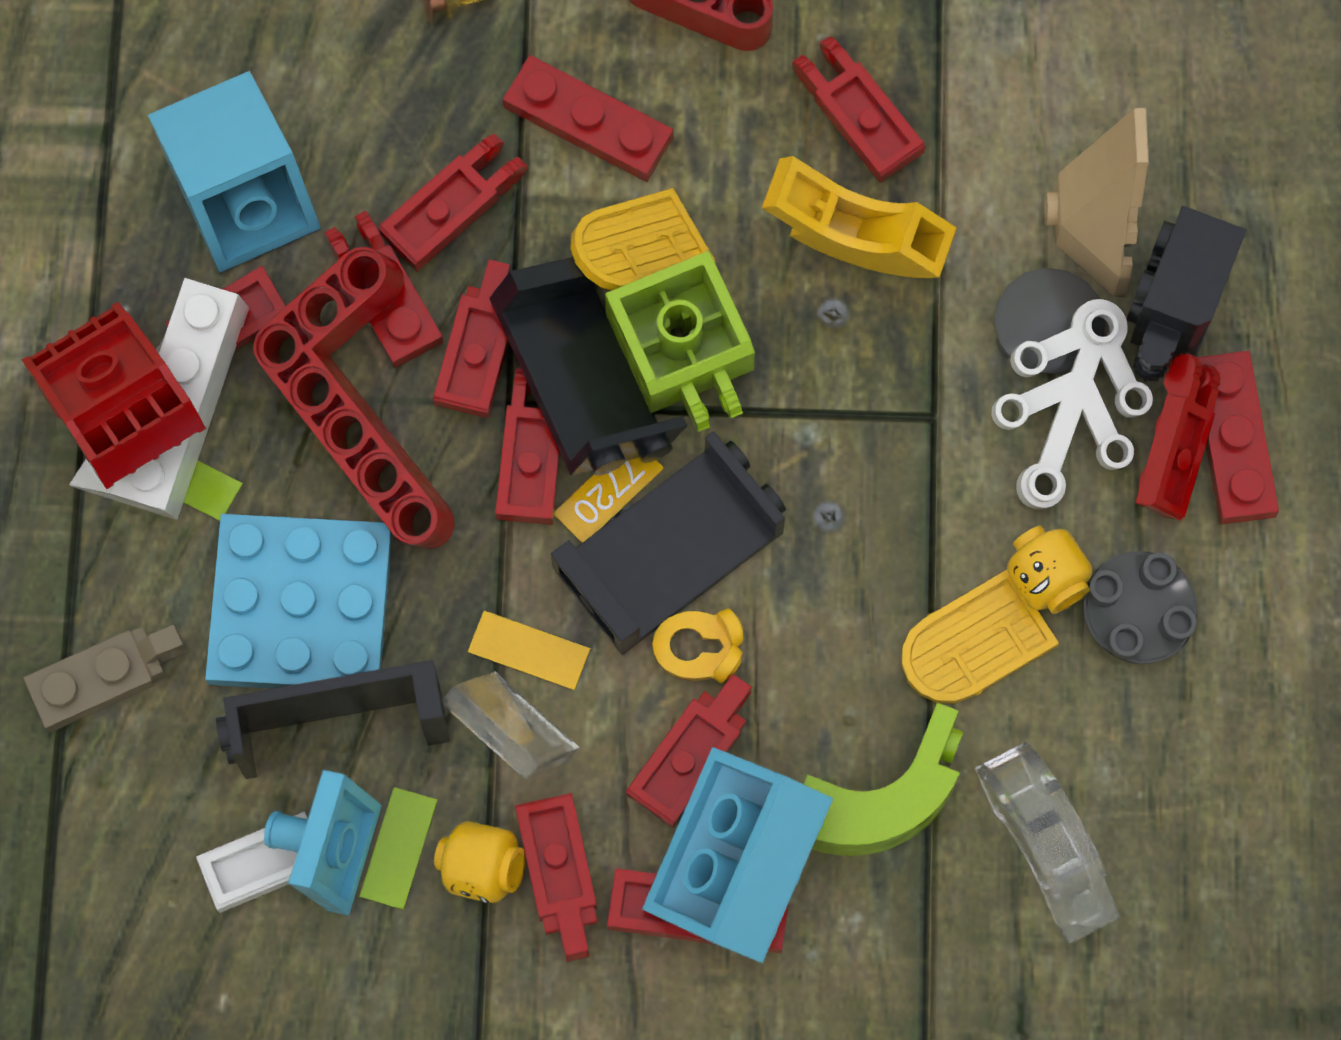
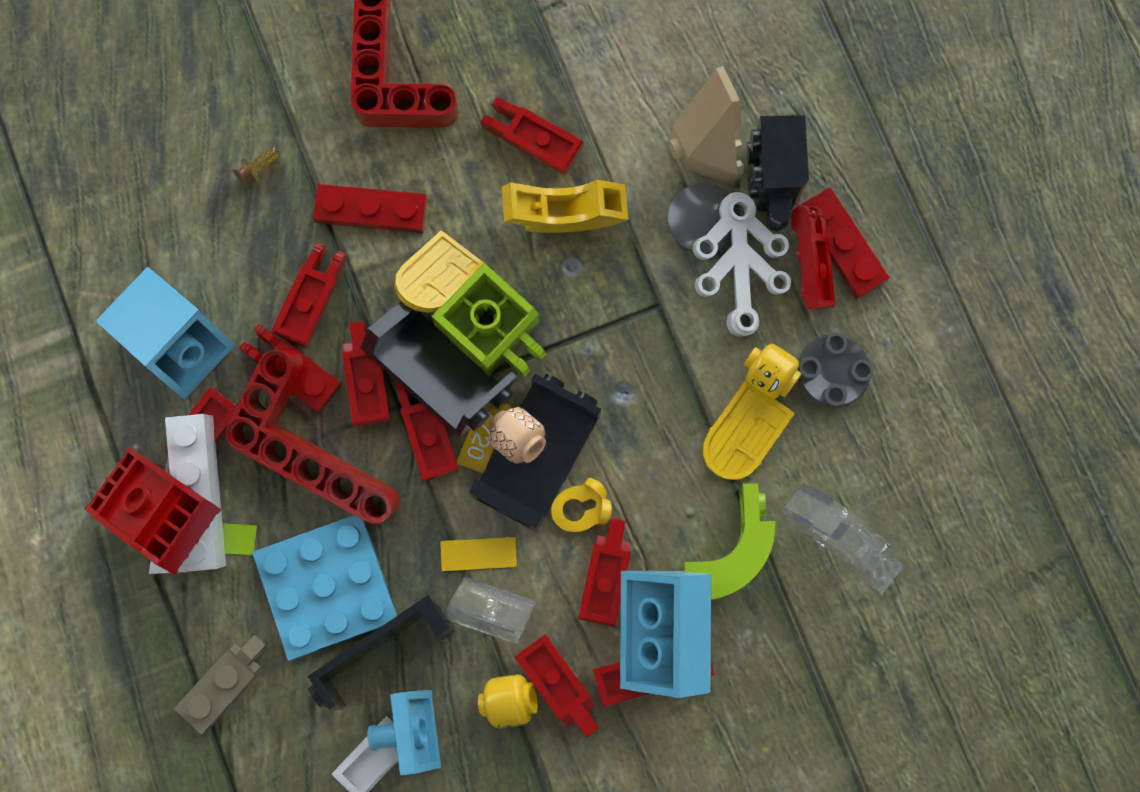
camera: 25 degrees left, 5 degrees up
lime sticker [359,787,438,910] -> none
none -> light nougat head [489,407,546,464]

